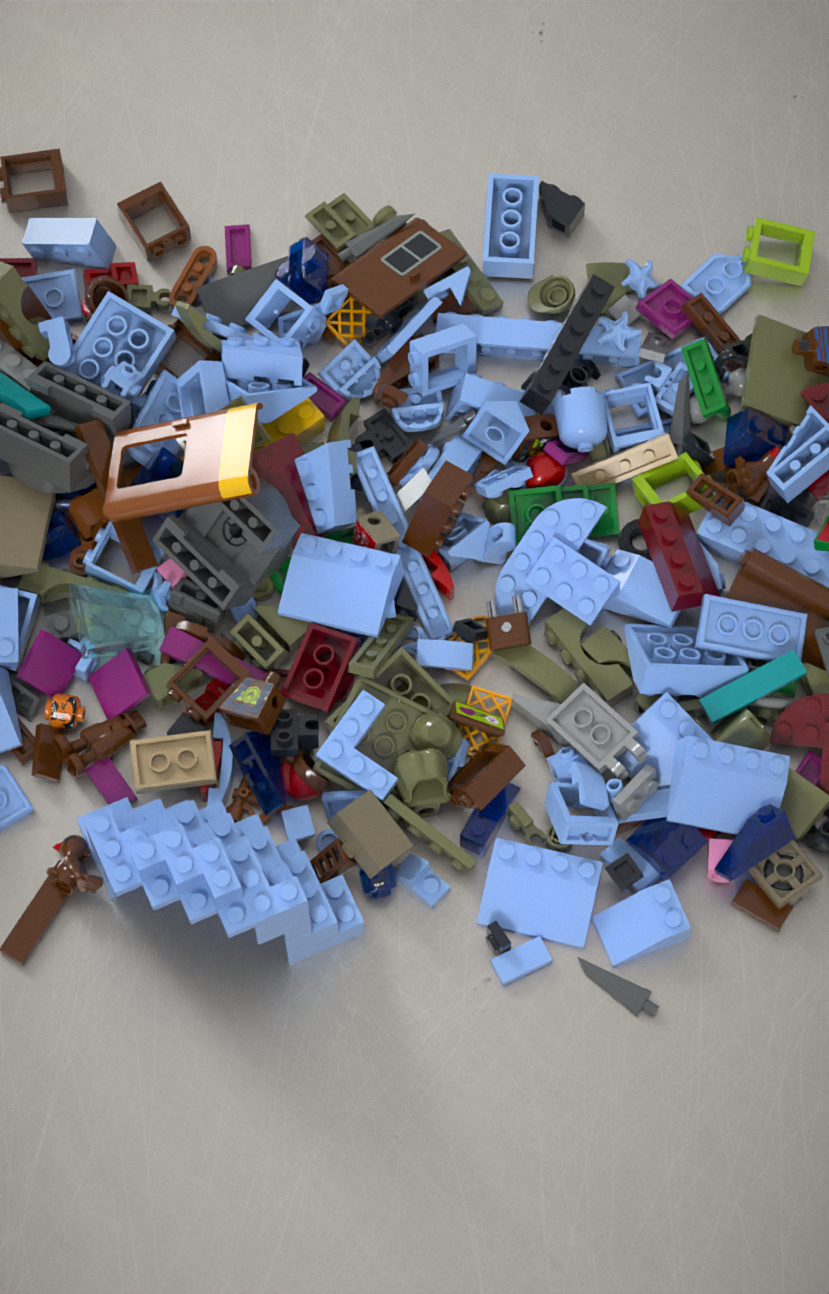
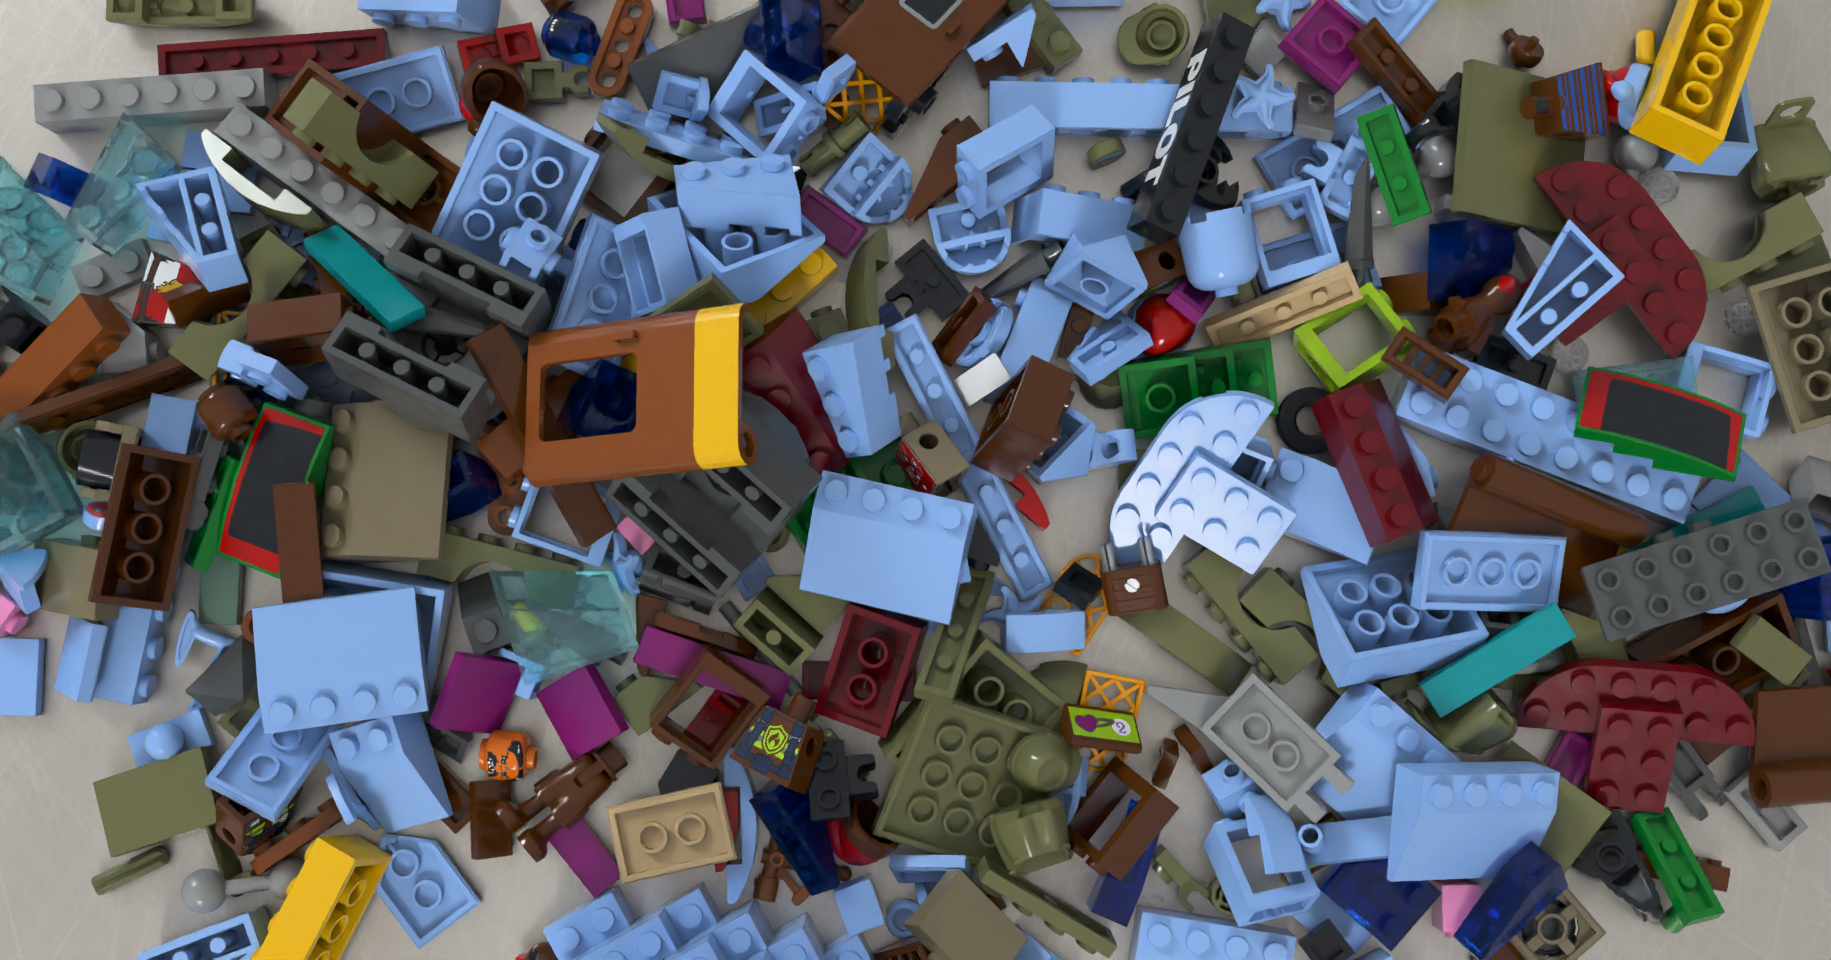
camera: 15 degrees left, 20 degrees up
light blue leg [38,317,75,370] -> none
light blue plate [316,690,399,802] -> none
light blue tile [373,297,442,364] -> none
reddish brown plate [374,383,409,408] -> none
light grey plate [612,765,659,822] -> none
black plate [683,432,715,466] -> none
none -> clear blue head [541,10,601,65]
none -> light blue tile [652,69,710,122]
none -> olive pin [798,111,871,178]
none -> olive tile [1086,137,1126,168]
none -> reddish brown tile [1151,737,1179,790]
none -> reddish brown piece [1503,28,1544,68]

